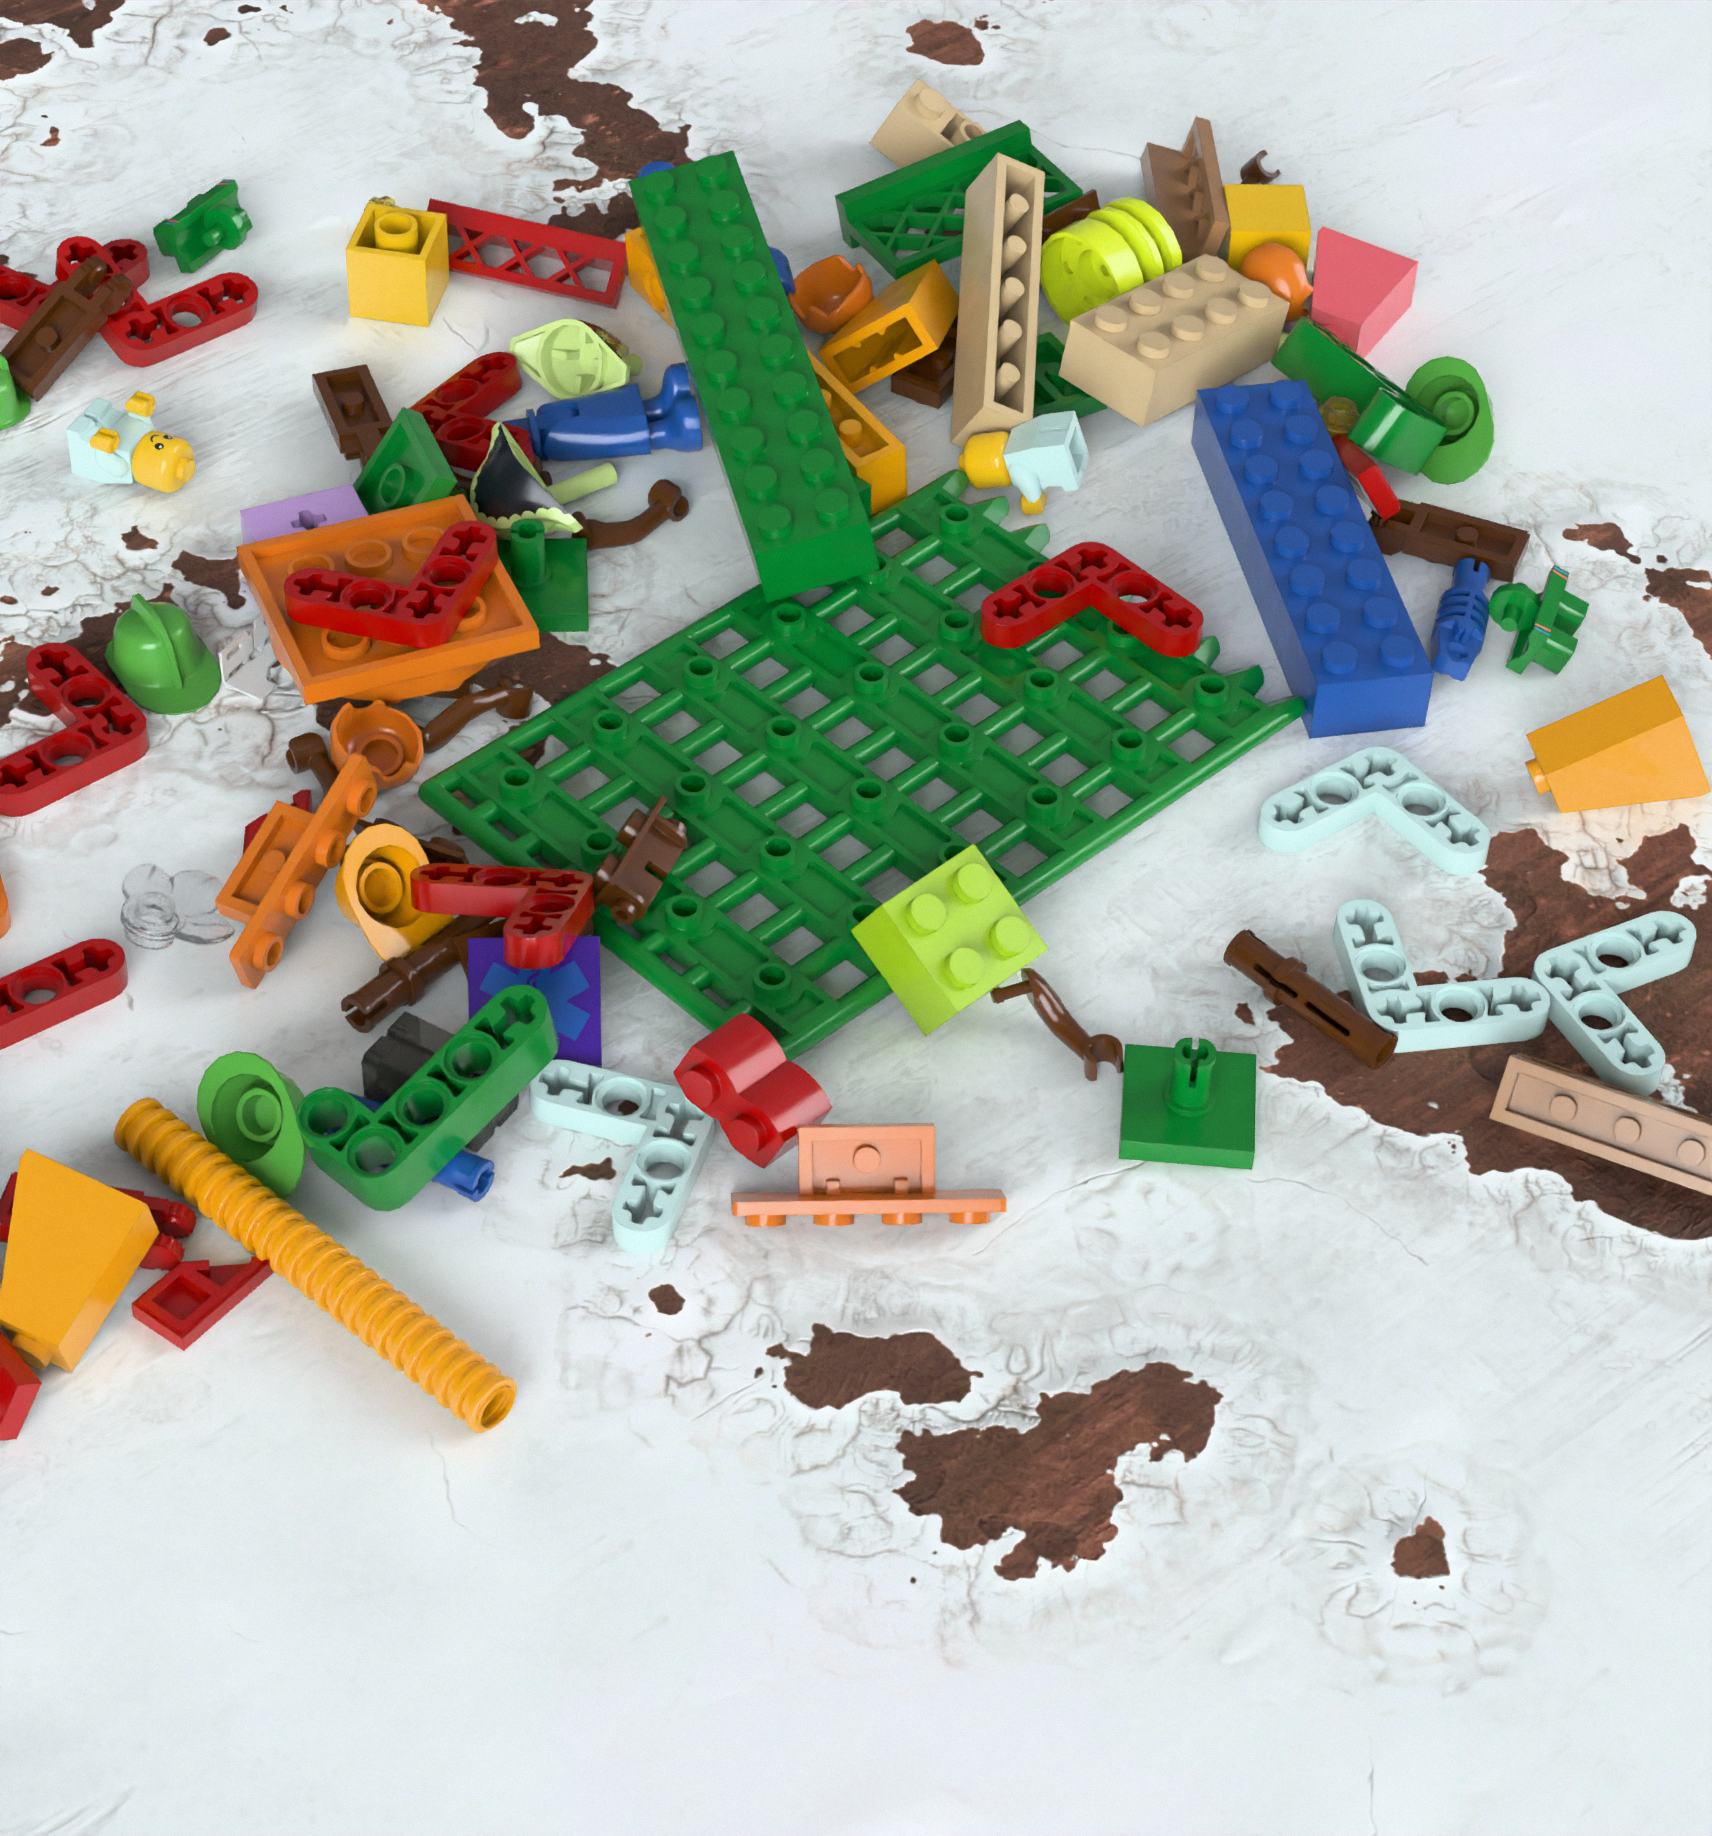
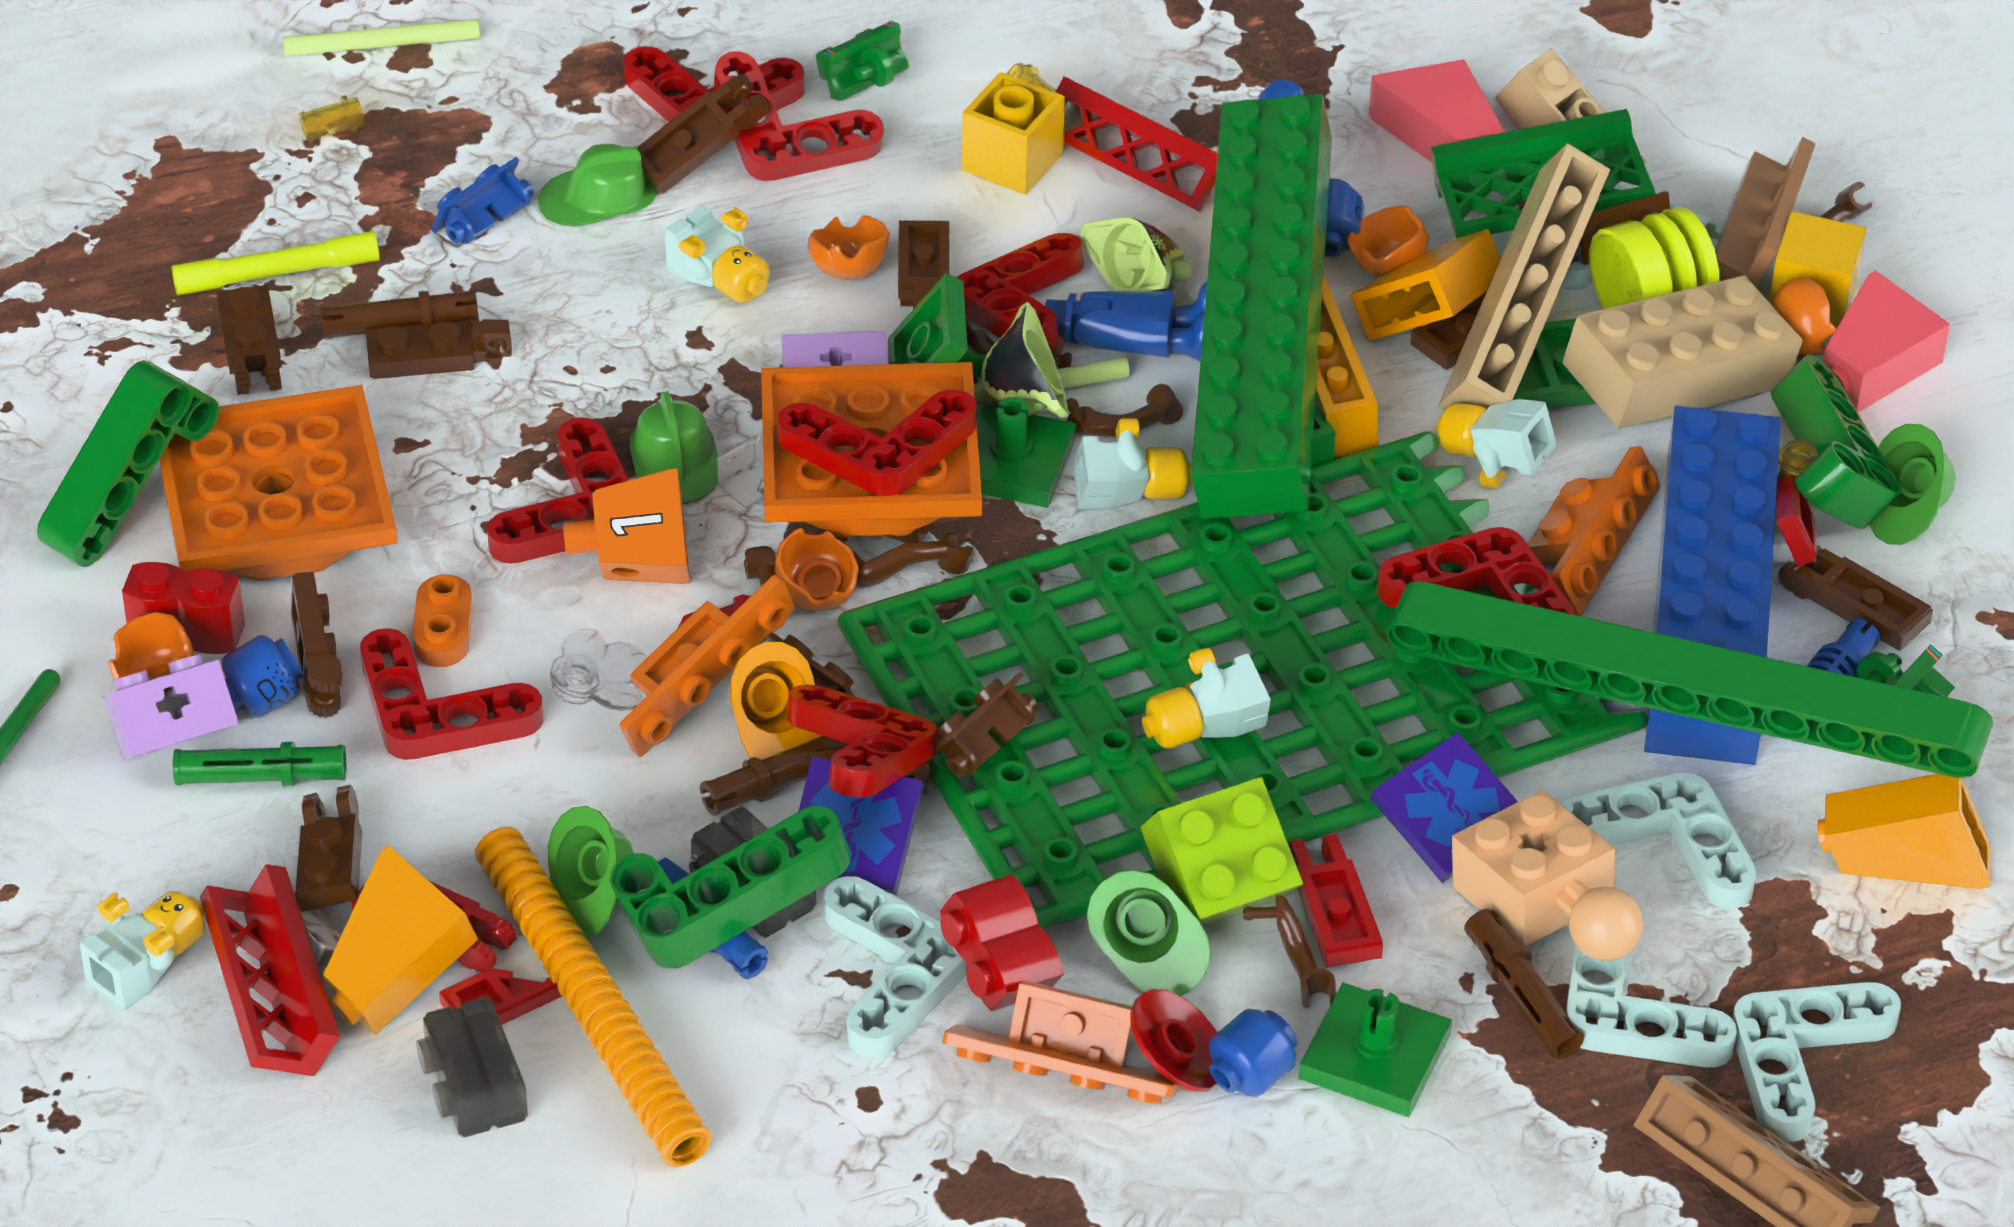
camera: 20 degrees right, 0 degrees up
none -> clear smoke brick [416,997,528,1138]
none -> orange torso [563,469,690,584]
none -> orange hair [807,215,890,280]
none -> light aqua piece [1073,418,1193,510]
none -> bright green piece [1087,870,1211,996]
none -> red dish [1130,989,1218,1092]
none -> piece [1142,648,1271,749]
none -> blue head [1209,1009,1297,1097]
none -> red hinge [1289,834,1383,968]
none -> coral slope [1368,59,1505,163]
none -> dark purple tile [1370,732,1518,883]
none -> green beam [1386,581,1993,778]
none -> light nougat brick [1452,790,1644,961]
none -> orange bracket [1528,446,1660,616]

